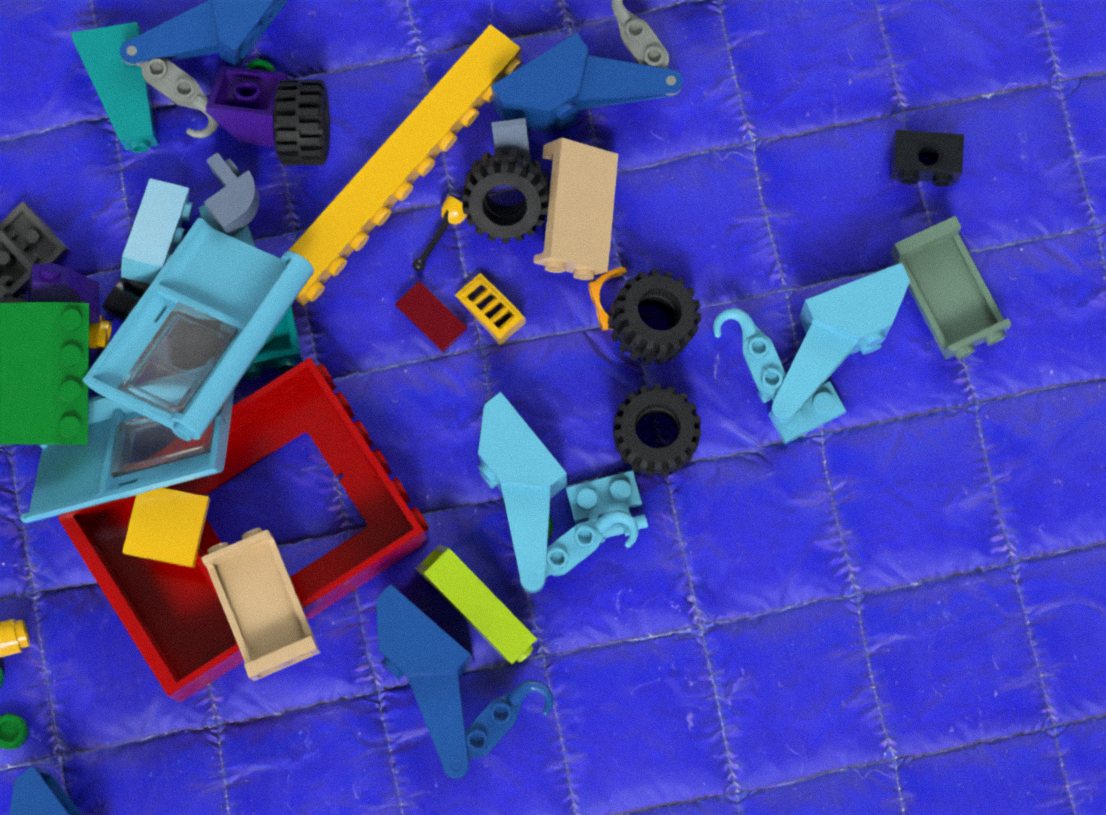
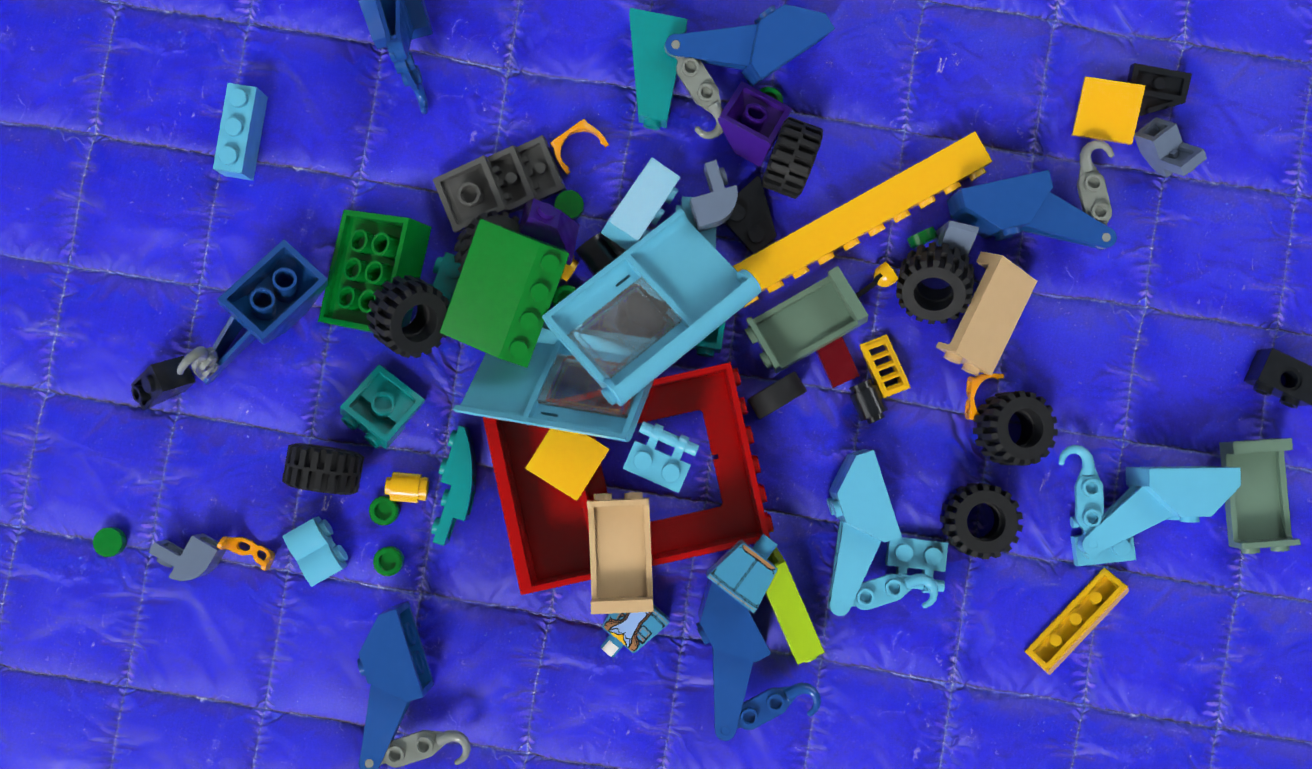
camera: 20 degrees right, 10 degrees up
none -> teal slope [431,426,477,546]
none -> light orange cap [550,119,609,175]
none -> green tile [555,190,584,220]
none -> torso [600,605,670,658]
none -> medium azure plate [623,421,699,493]
none -> dark azure torso [706,534,778,613]
none -> black wing [724,176,777,255]
none -> sand green panel [744,266,869,374]
none -> black tyre [748,372,807,419]
none -> black brick [849,379,888,424]
none -> green tile [907,226,938,249]
none -> yellow slope [1024,567,1129,675]

